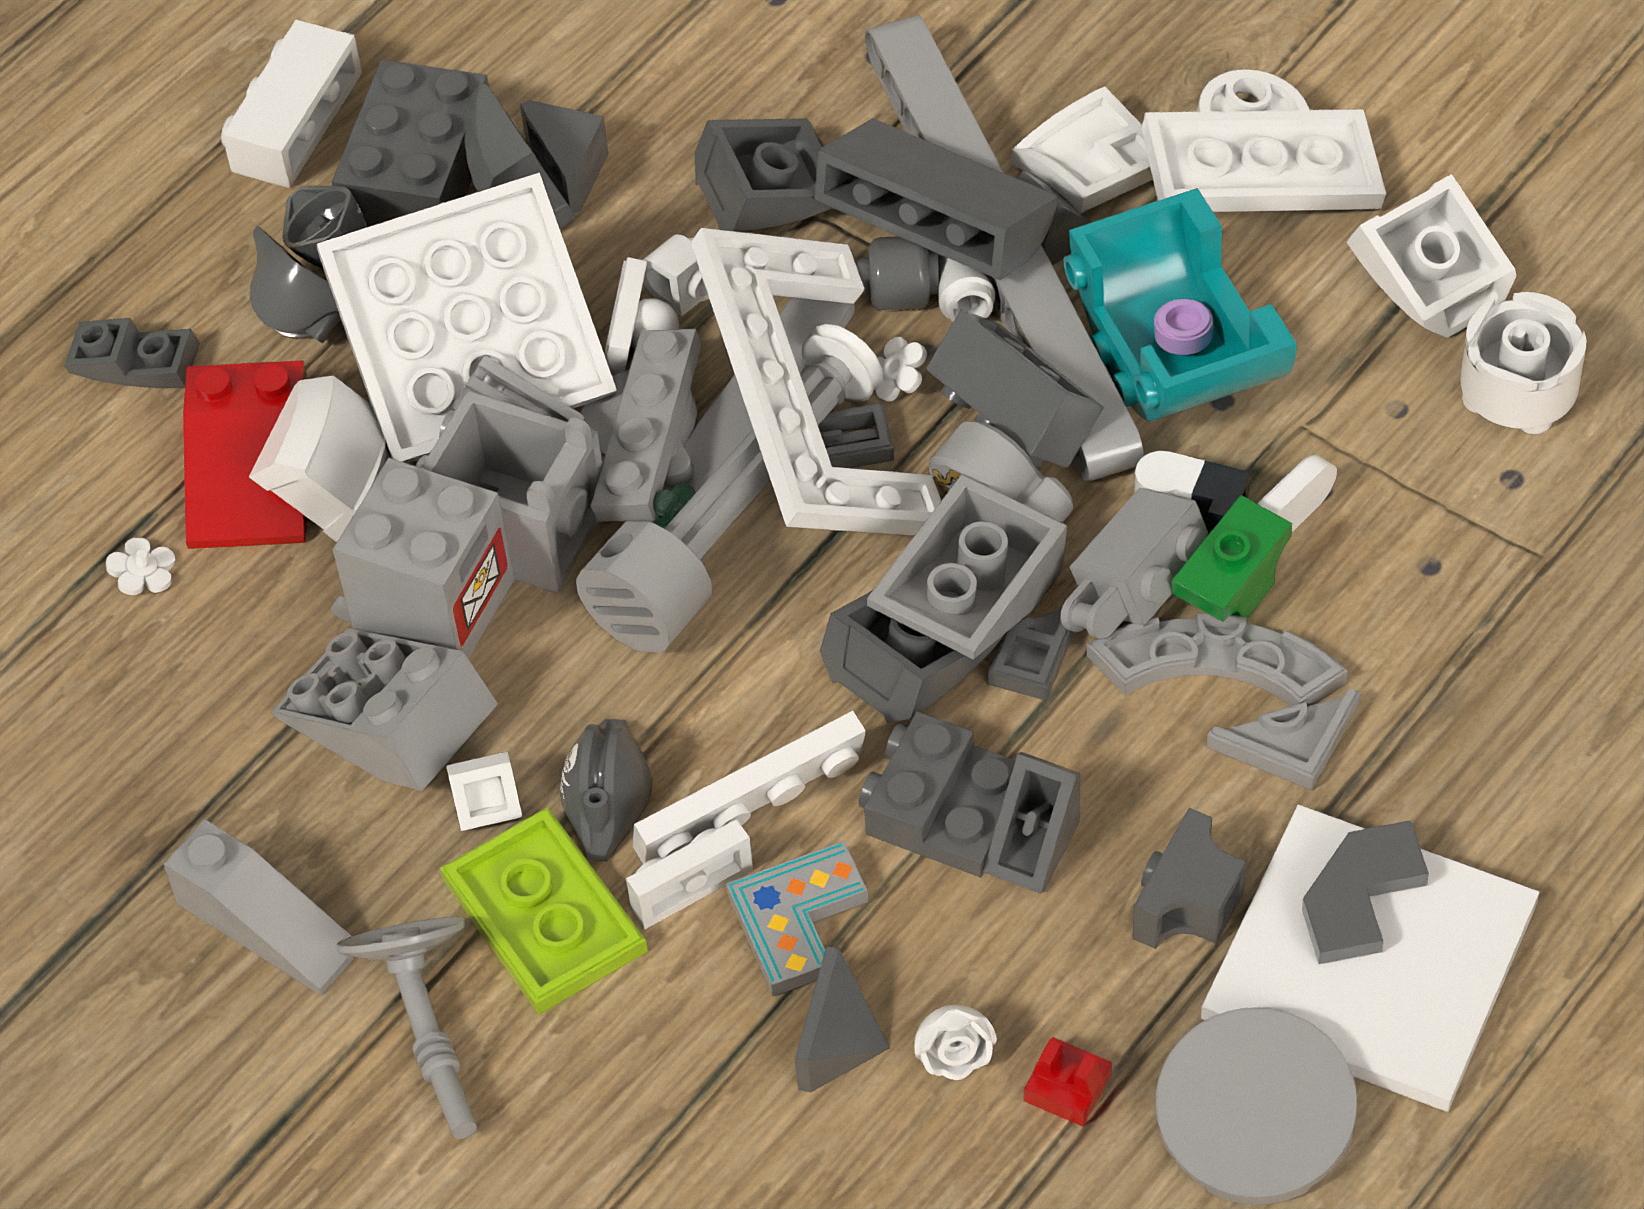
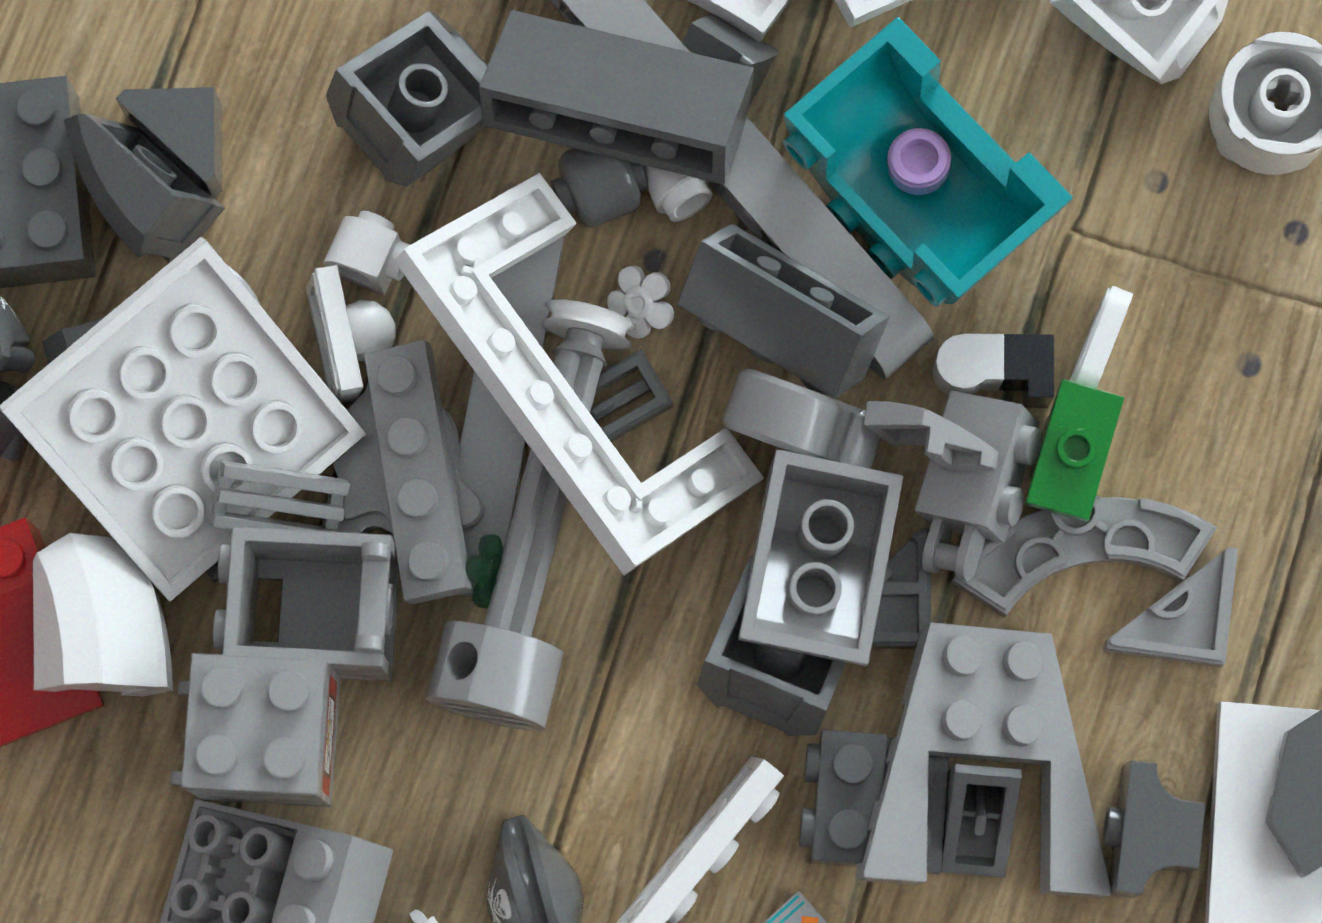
camera: 25 degrees left, 25 degrees up
none -> light grey wing [855,622,1111,898]
none -> light grey slope [864,401,998,470]

